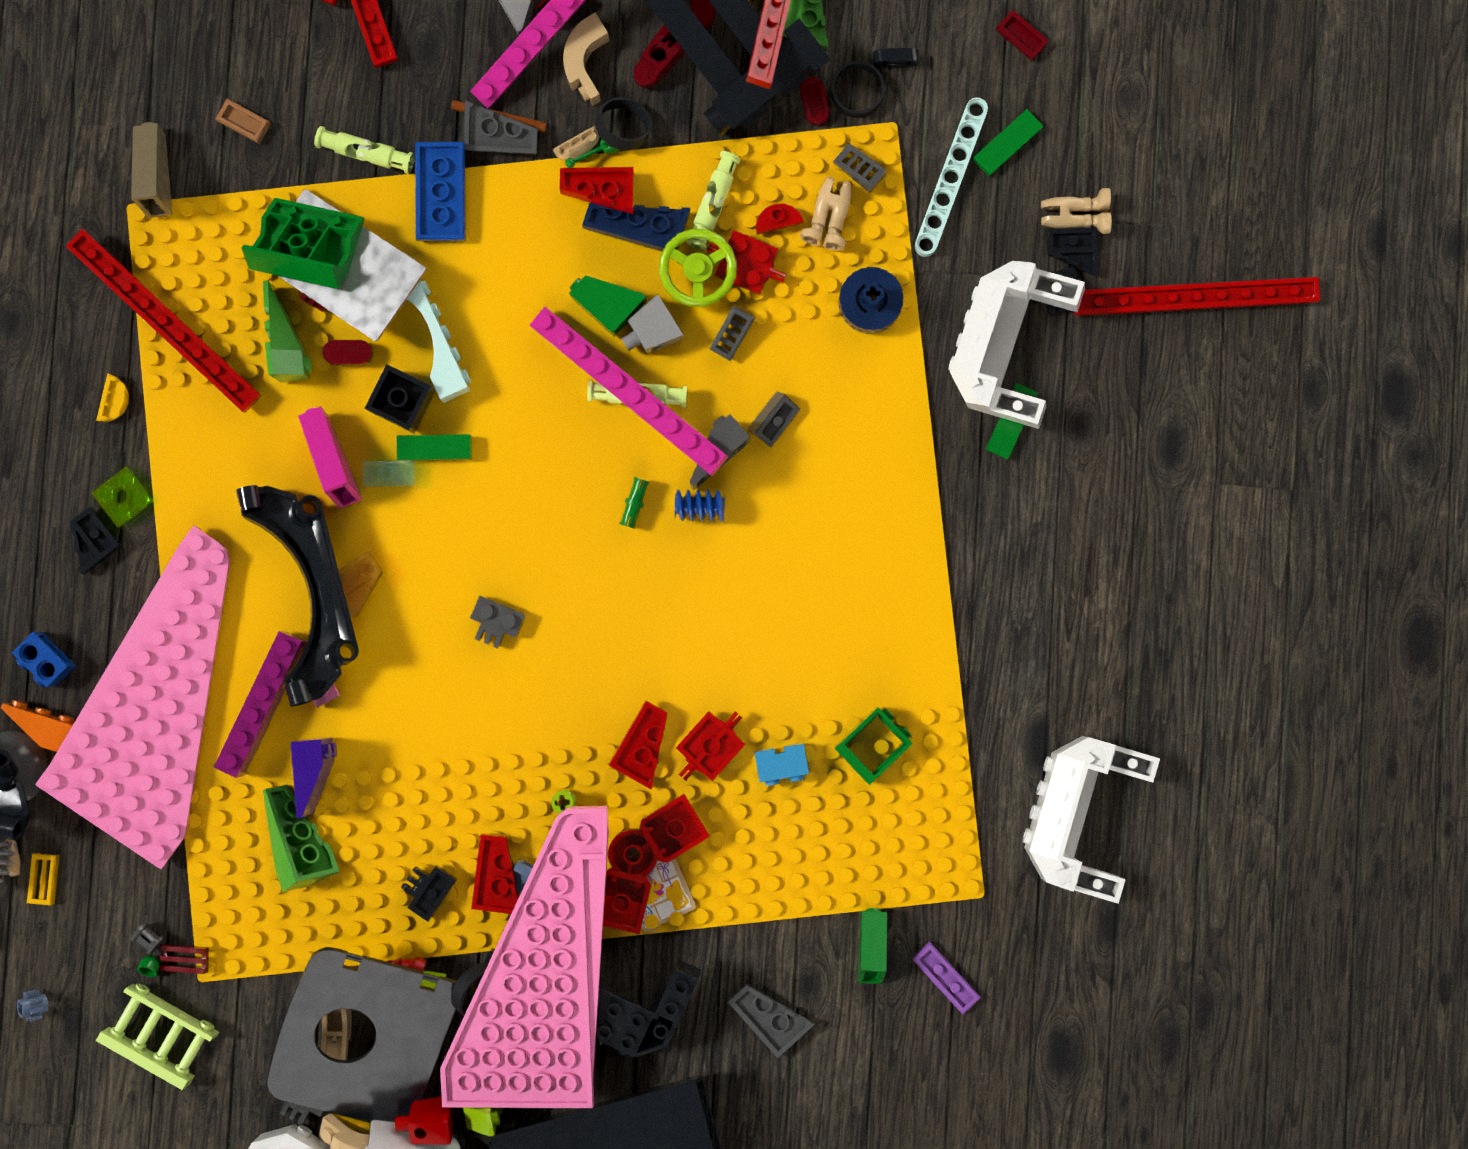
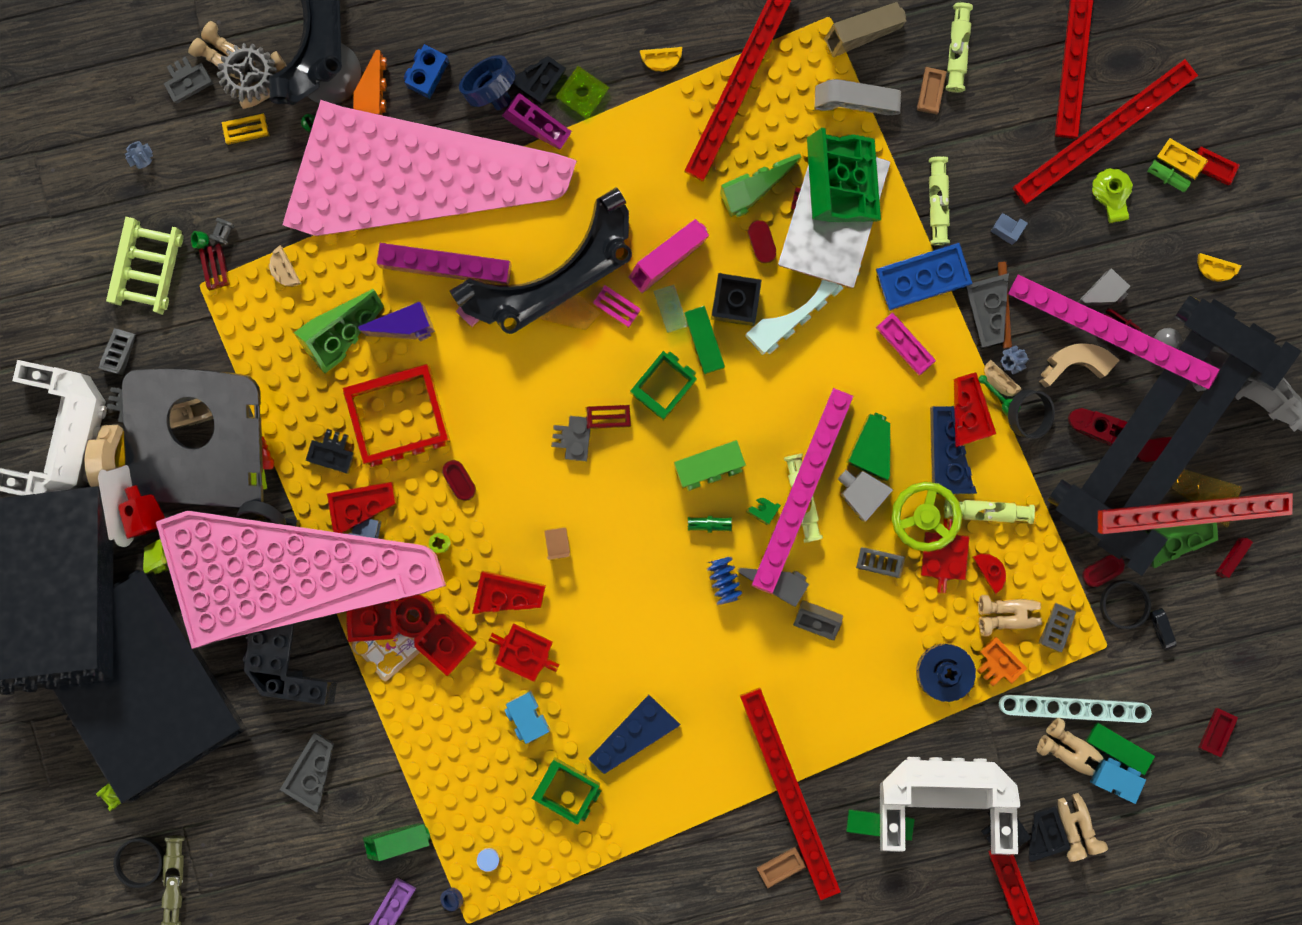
camera: 70 degrees right, 0 degrees up
none -> dark grey slope [99,328,136,375]
none -> tan plate [269,245,302,287]
none -> green hinge [301,114,316,132]
none -> red window [343,364,450,467]
none -> dark blue tile [440,887,463,911]
none -> dark red tile [442,460,476,501]
none -> dark blue piece [459,55,516,110]
none -> light blue tile [477,848,499,872]
none -> magenta slope [502,93,572,150]
none -> medium nougat bracket [545,527,571,560]
none -> dark red tile [585,405,631,429]
none -> dark blue wing [588,694,681,774]
none -> dark pink tile [593,285,641,328]
none -> green window [630,351,697,421]
none -> bright green piece [674,440,746,491]
none -> red plate [740,687,841,900]
none -> green hinge [746,498,781,525]
none -> medium nougat tile [757,847,806,888]
none -> light grey beam [814,79,901,115]
none -> dark pink tile [876,312,936,376]
none -> yellowish green piece [946,2,973,93]
none -> orange hinge [977,637,1027,687]
none -> sand blue panel [990,213,1028,245]
none -> sand blue gear [1000,346,1029,374]
none -> tan piece [1037,718,1104,776]
none -> dark azure brick [1090,758,1146,804]

